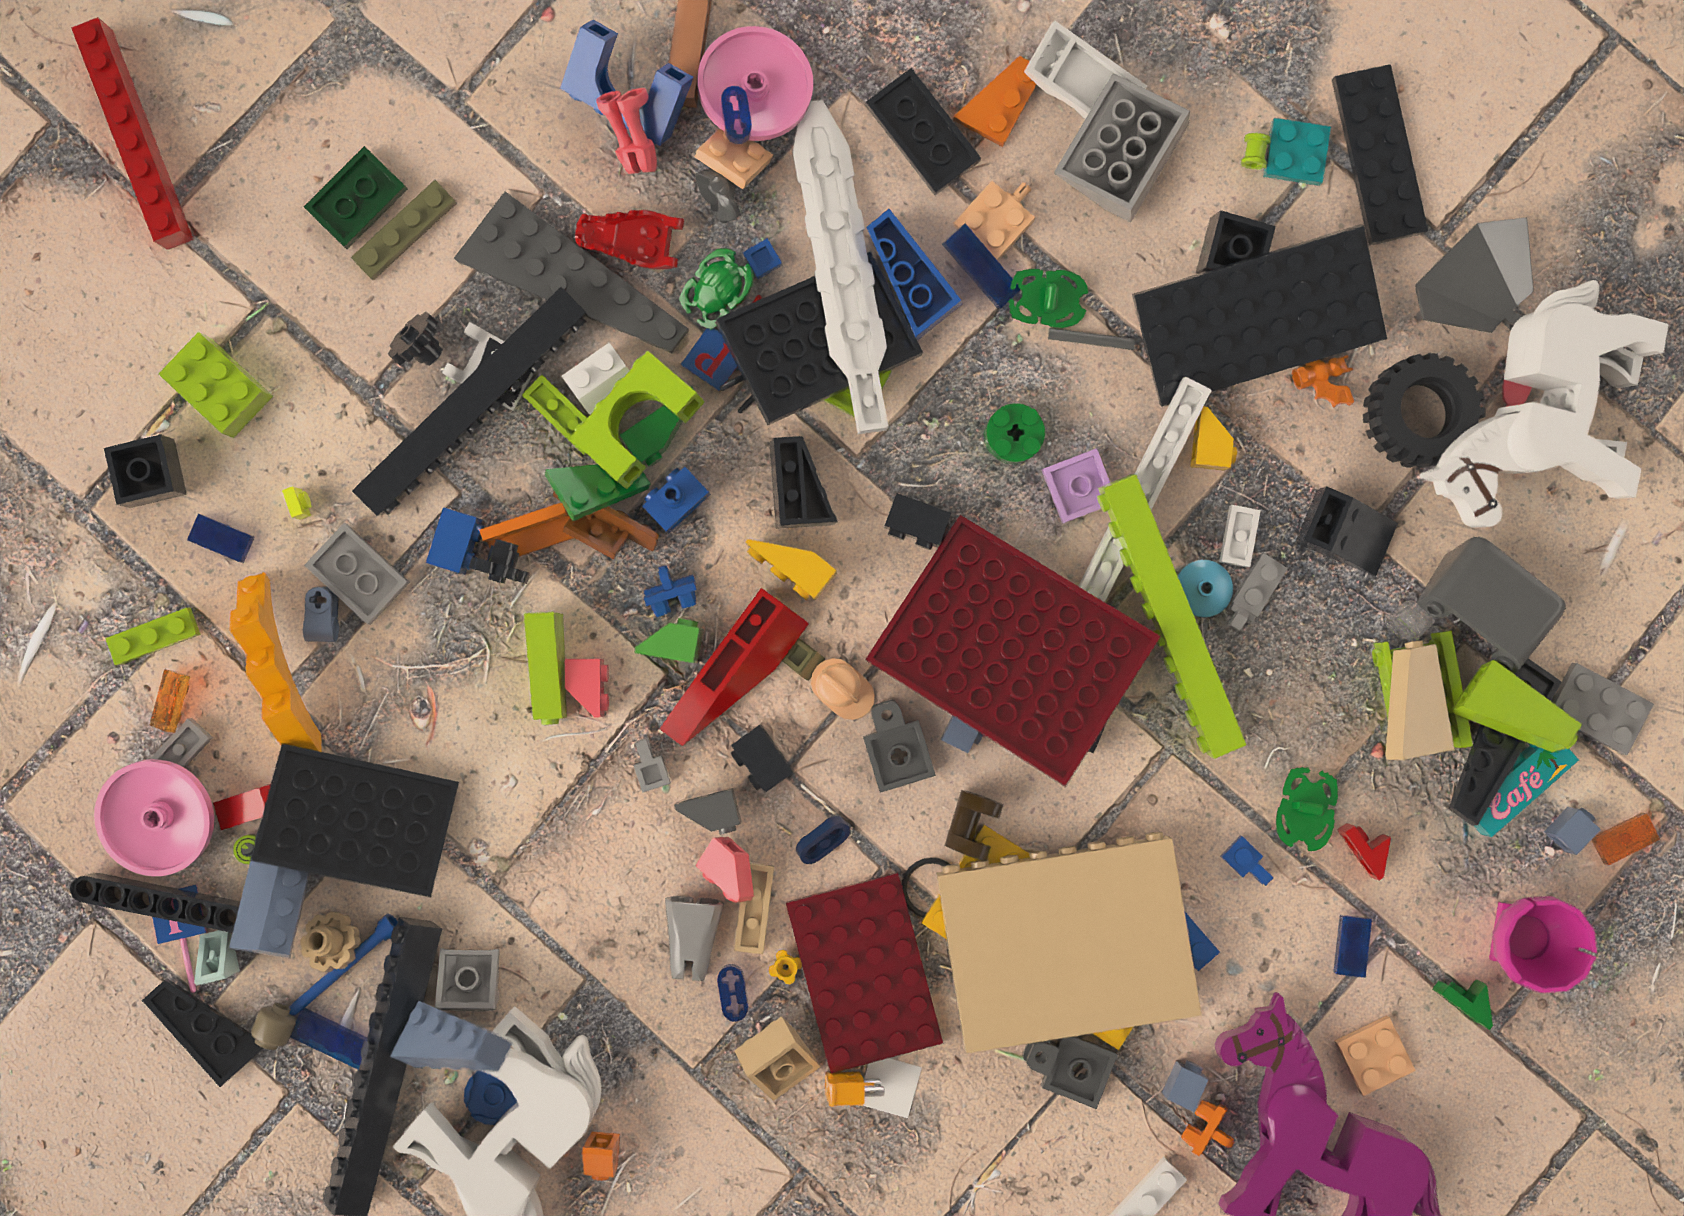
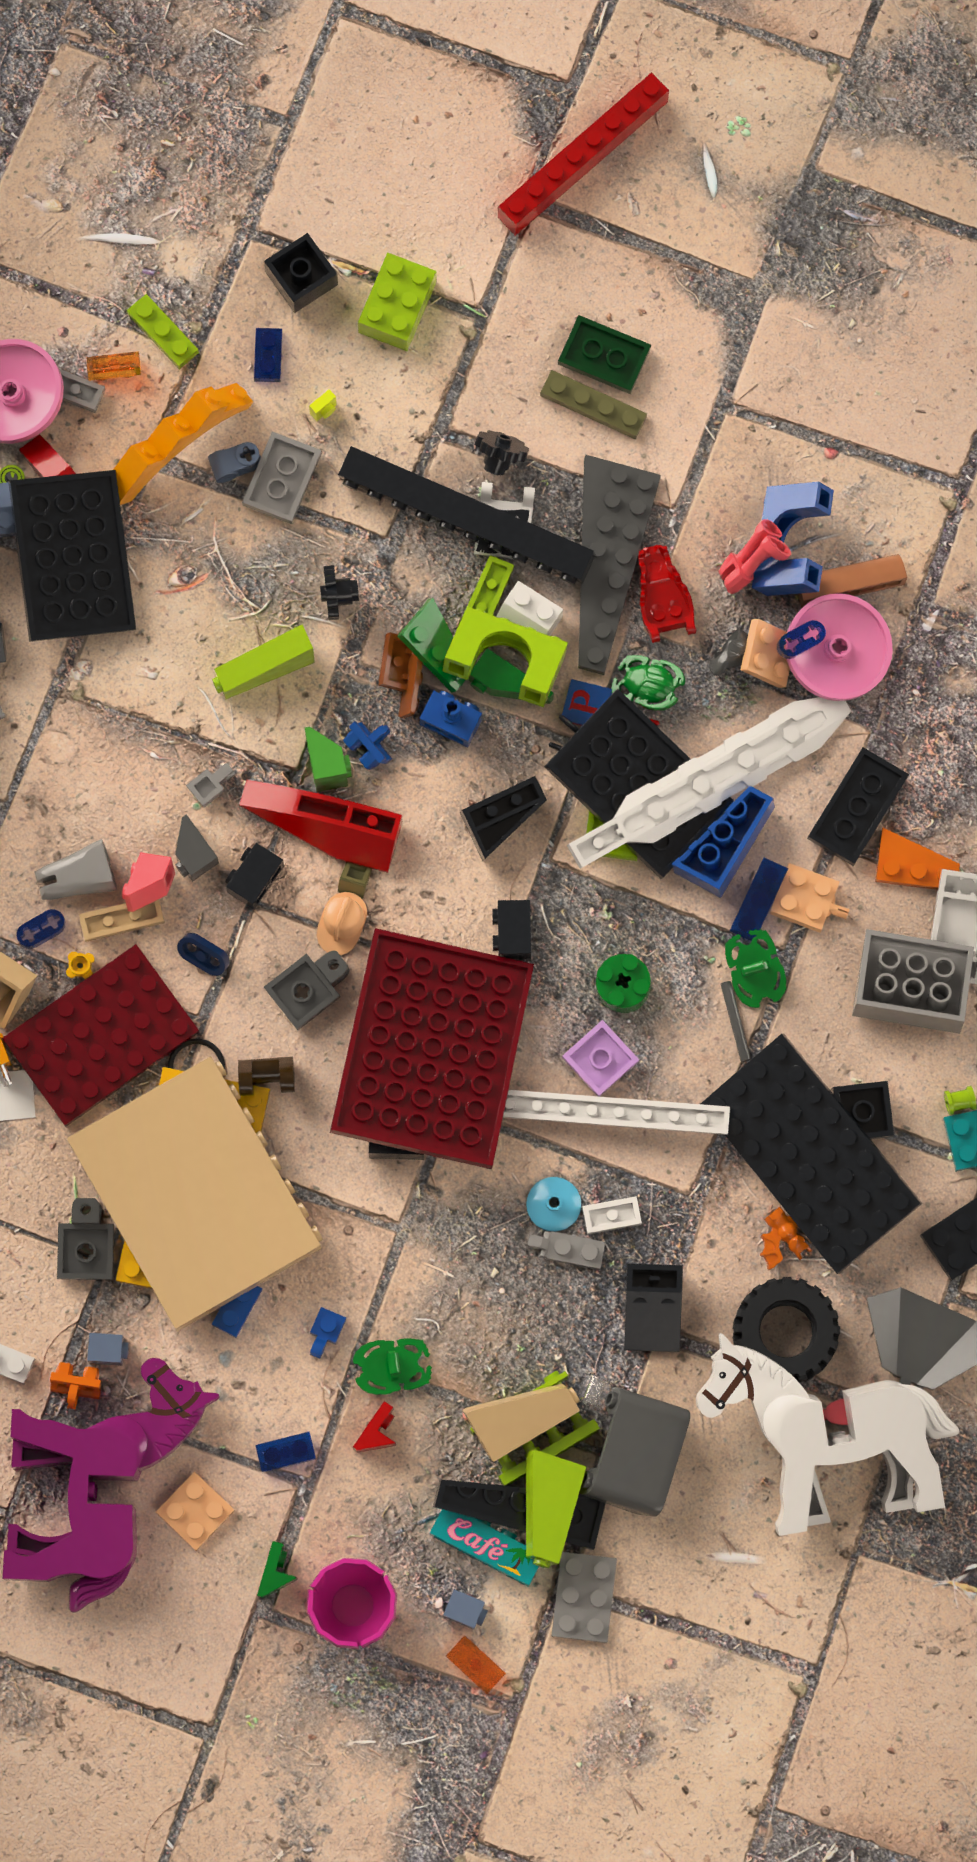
camera: 65 degrees right, 10 degrees down
blue brick [426,507,484,575] -> none
orange panel [479,502,574,557] -> none
coral slope [565,659,609,717] -> none
blue plate [743,238,782,280] -> none
yellow slope [745,539,837,601] -> none
sand blue brick [941,716,983,753] -> none
lime brick [1097,474,1246,759] -> none
yellow slope [1190,406,1237,471] -> none

